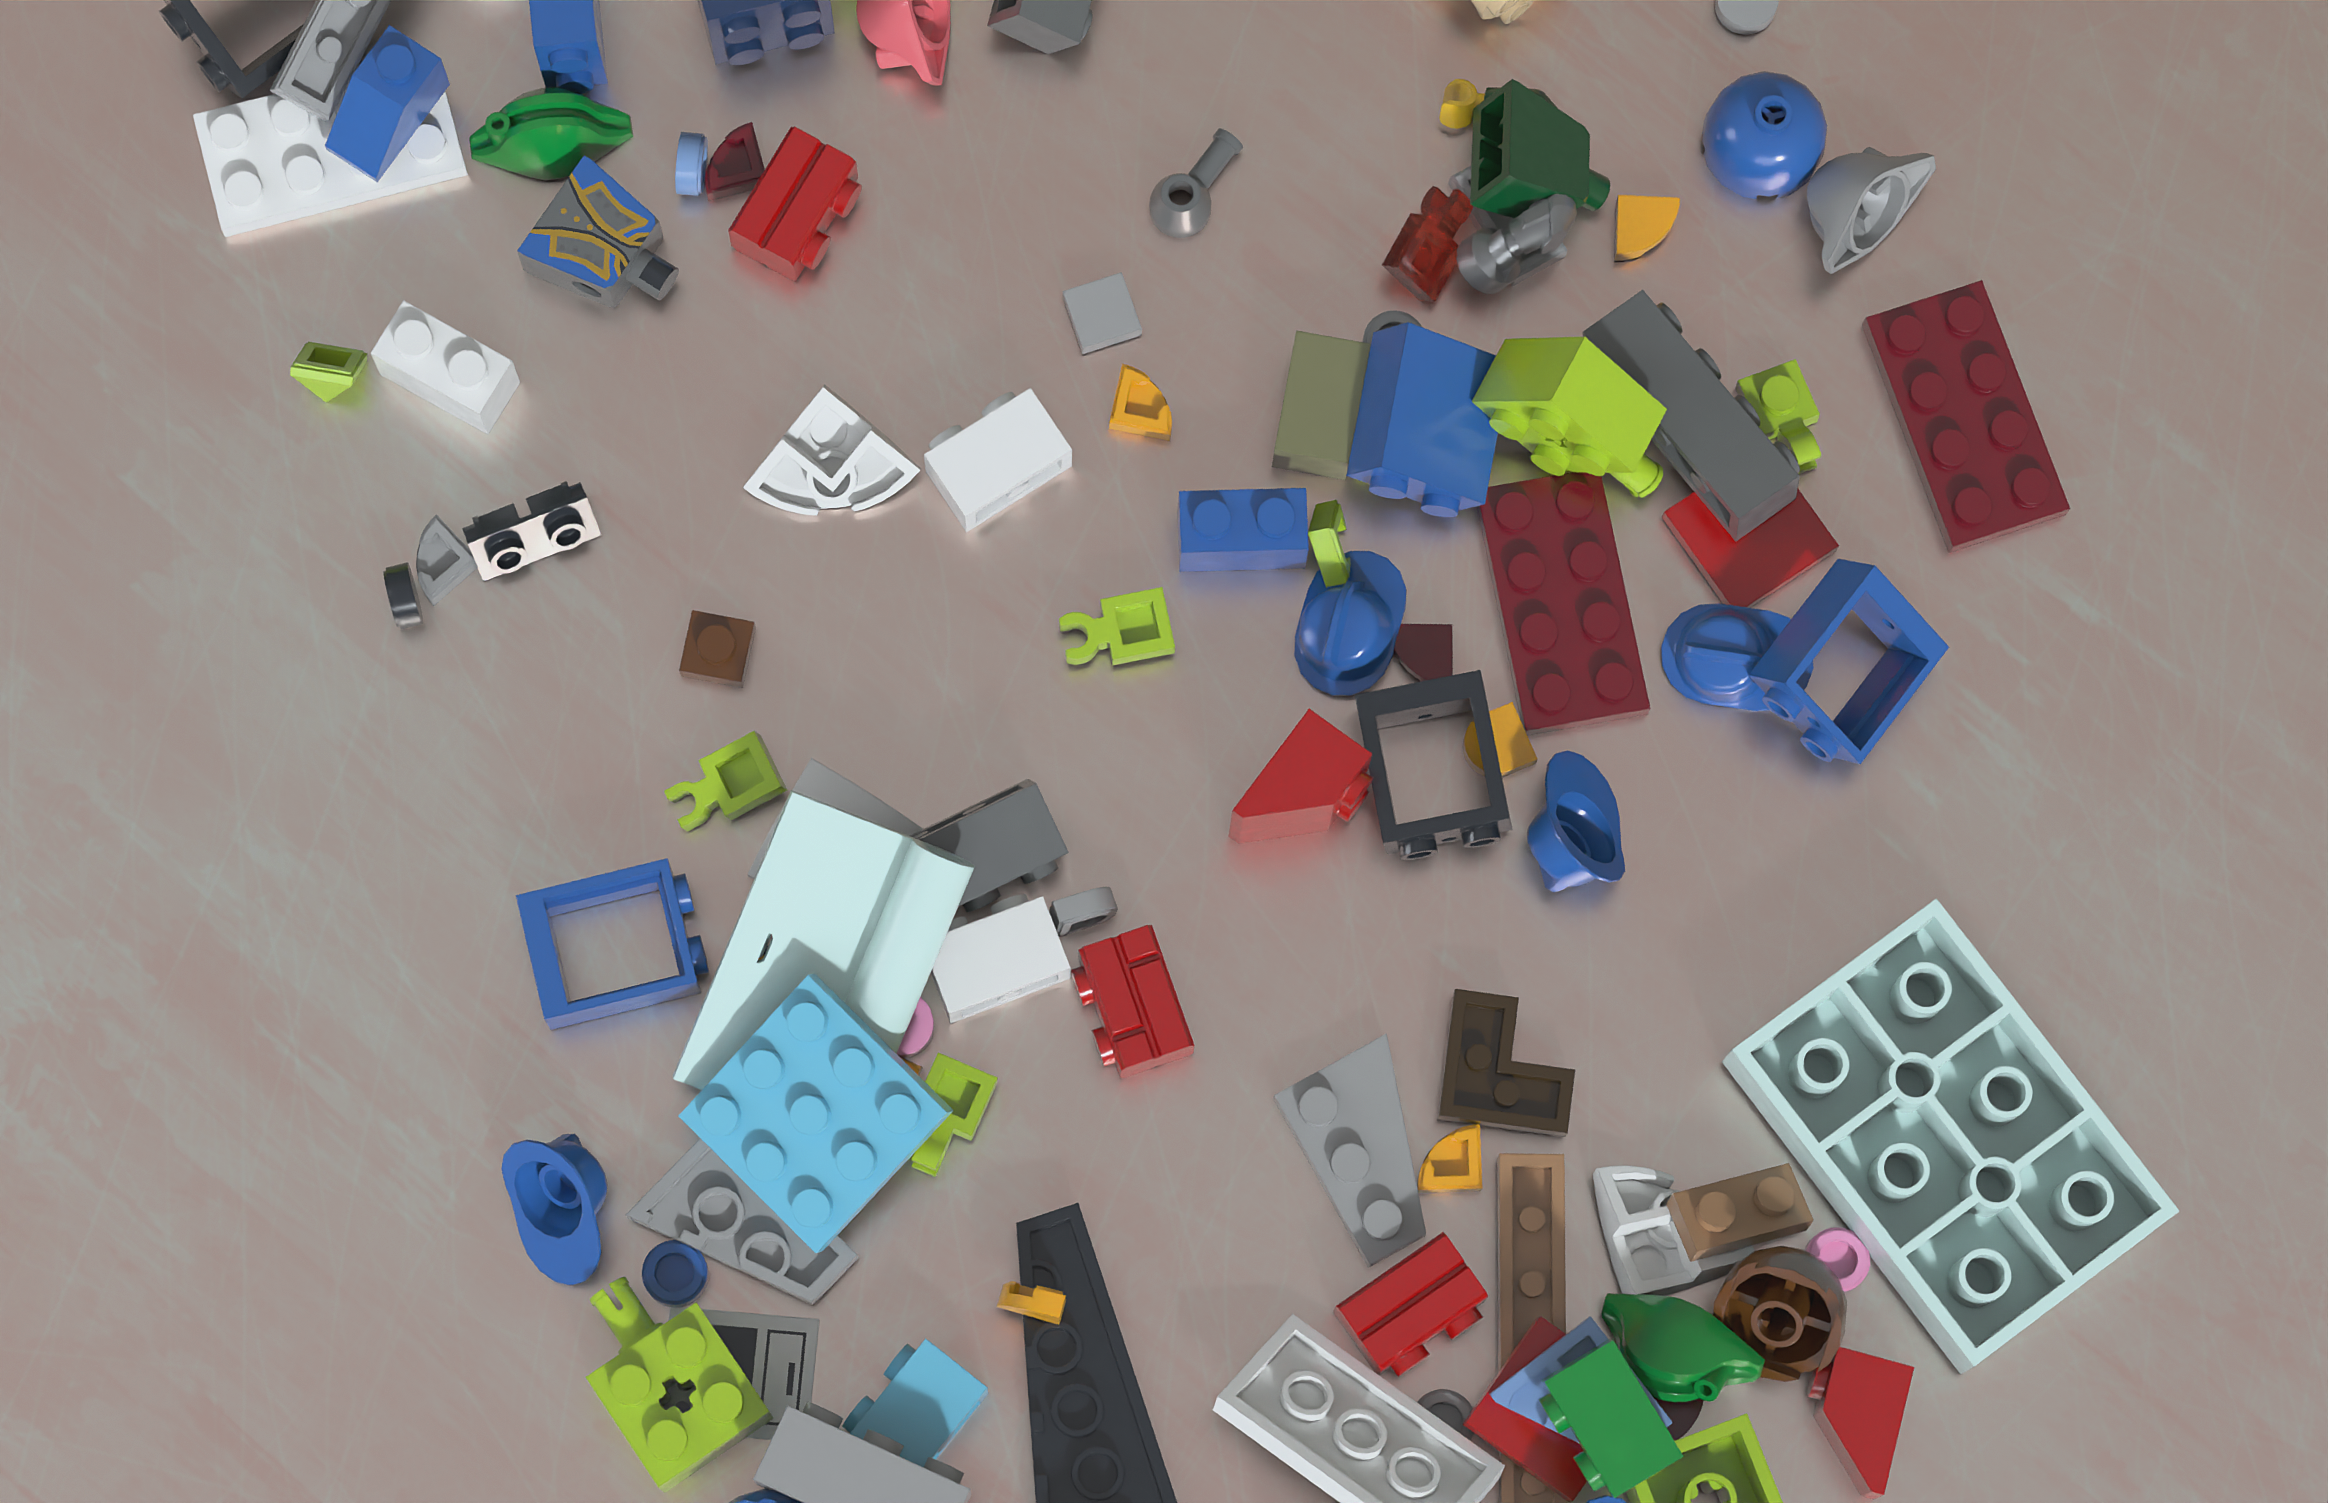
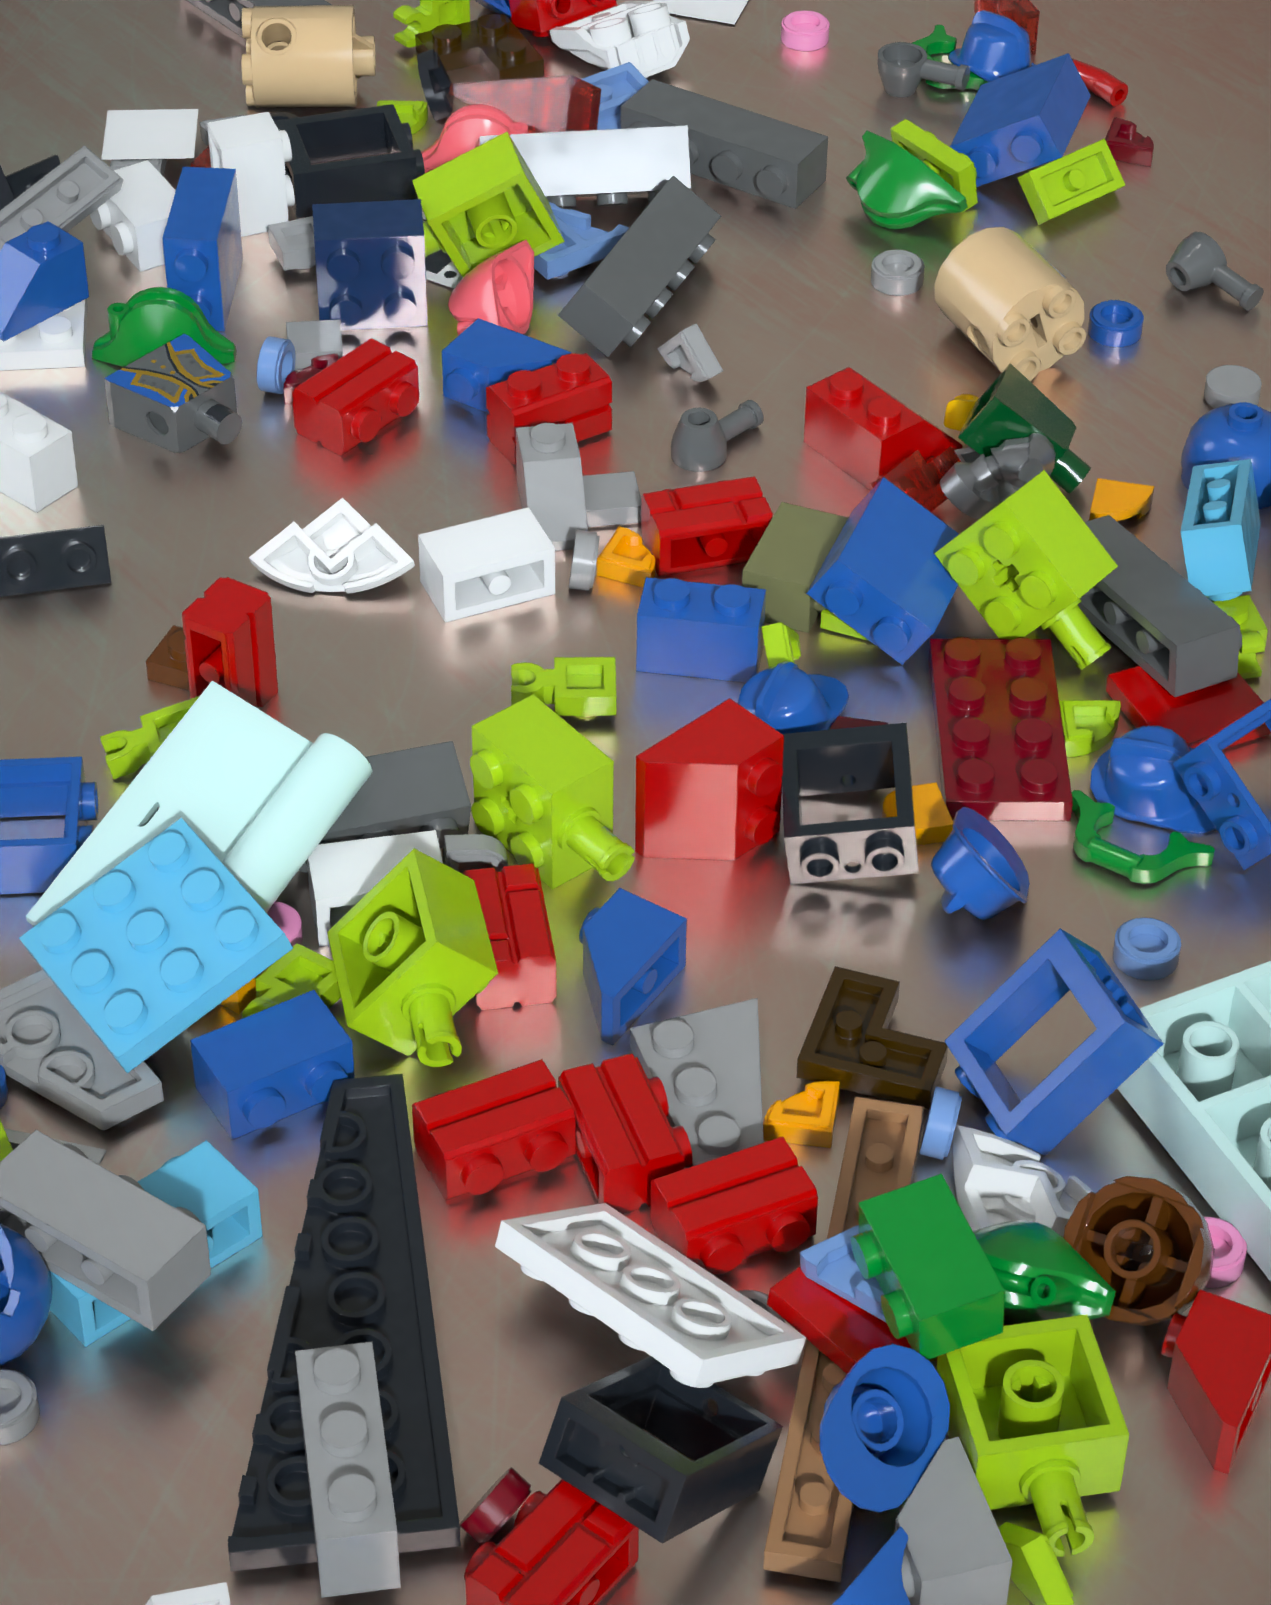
camera: 15 degrees right, 35 degrees down
light orange tile [996,1281,1066,1325] -> none
medium nougat plate [1666,1163,1814,1262] -> none
none -> red brick [182,577,278,708]
none -> blue brick [190,990,355,1140]
none -> light grey tile [286,319,343,370]
none -> lime brick [327,848,498,1067]
none -> red brick [412,1059,576,1201]
none -> blue slope [442,318,572,413]
none -> lime brick [470,694,635,890]
none -> red brick [486,353,612,465]
none -> light grey slope [516,423,588,551]
none -> red brick [558,1053,693,1214]
none -> light grey tile [569,530,600,591]
none -> blue slope [579,888,687,1046]
none -> red brick [641,476,773,577]
none -> light grey tile [657,323,723,382]
none -> red slope [804,367,963,491]
none -> medium blue tile [919,1086,962,1160]
none -> blue window [945,928,1164,1156]
none -> lime tile [1059,700,1121,758]
none -> green helmet [1072,790,1215,884]
none -> medium blue tile [1113,918,1181,980]
none -> medium azure brick [1181,459,1261,601]

